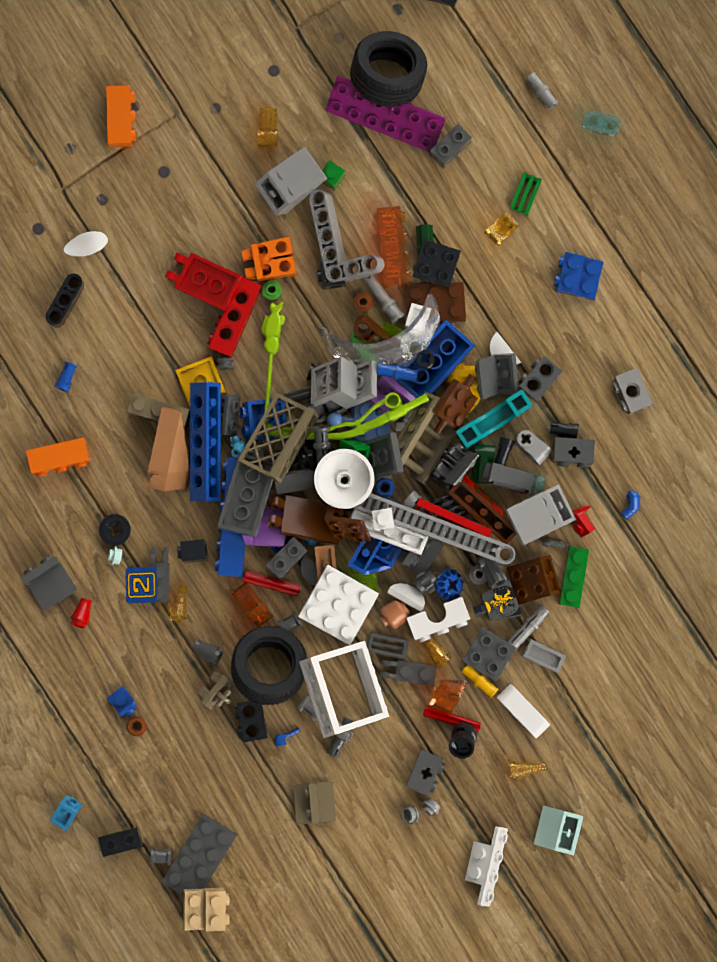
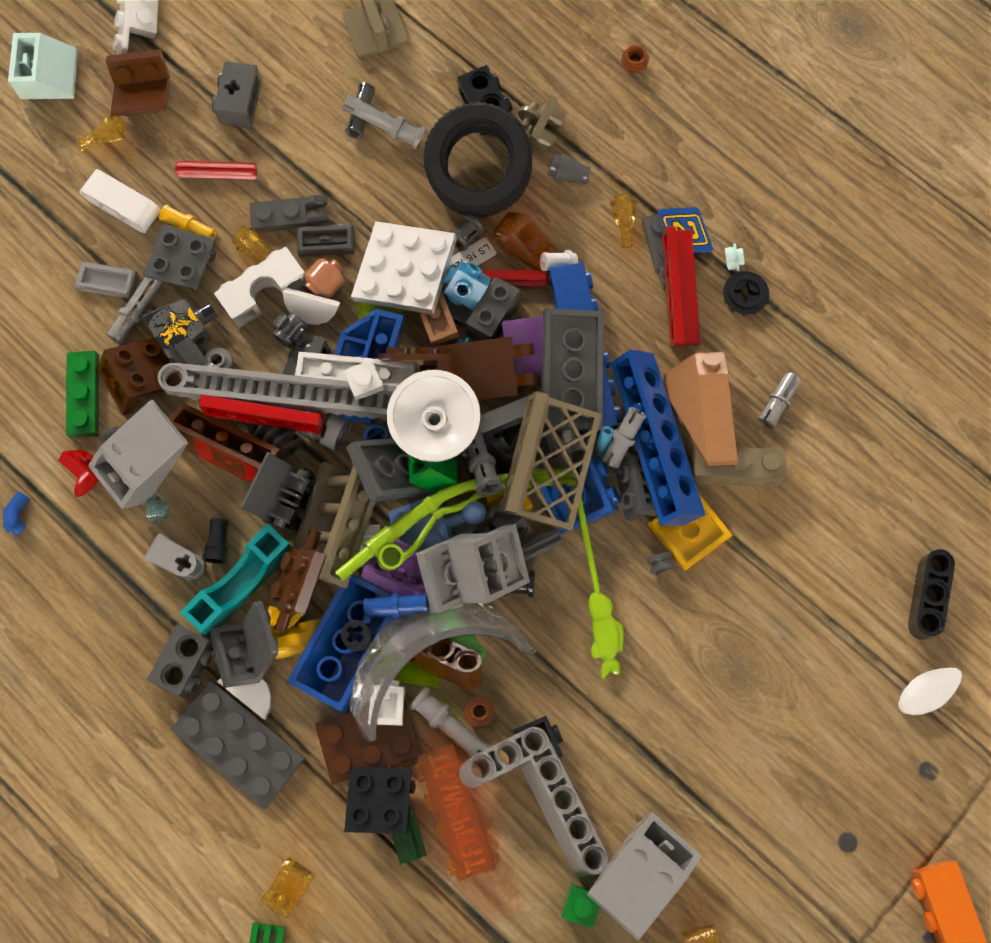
camera: 165 degrees right, 10 degrees down
dark grey bracket [21,555,77,610] -> none
orange brick [26,437,91,477] -> none
blue pin [54,362,77,392] -> none
red cone [70,598,92,629] -> none
blue bracket [107,686,138,717] -> none
red tile [165,252,244,312] -> none
black brick [177,539,208,563] -> none
red brick [207,278,262,358] -> none
orange hips [241,237,297,282] -> none
bright green plate [262,280,282,300] -> none
blue hand [274,727,301,746] -> none
white window [299,641,389,738] -> none
light grey plate [401,805,419,825] -> none
light grey plate [422,798,440,816] -> none
clear orange slope [429,680,468,715] -> none
blue gear [436,569,464,601] -> none
black wheel [449,722,477,759] -> none
dark green piece [473,444,495,484] -> none
dark grey window [480,462,535,494] -> none
black pin [550,421,579,439] -> none
dark grey brick [553,437,595,468] -> none
blue plate [554,252,603,300] -> none
light grey brick [612,368,652,415] -> none
none -> reddish brown bracket [106,49,170,116]
none -> dark grey plate [170,681,306,809]
none -> dark azure brick [443,261,491,311]
none -> white sticker [448,237,497,270]
none -> white pin [540,250,578,271]
none -> light grey pin [602,407,647,468]
none -> red fence [662,226,701,347]
none -> light grey axle [758,372,801,429]

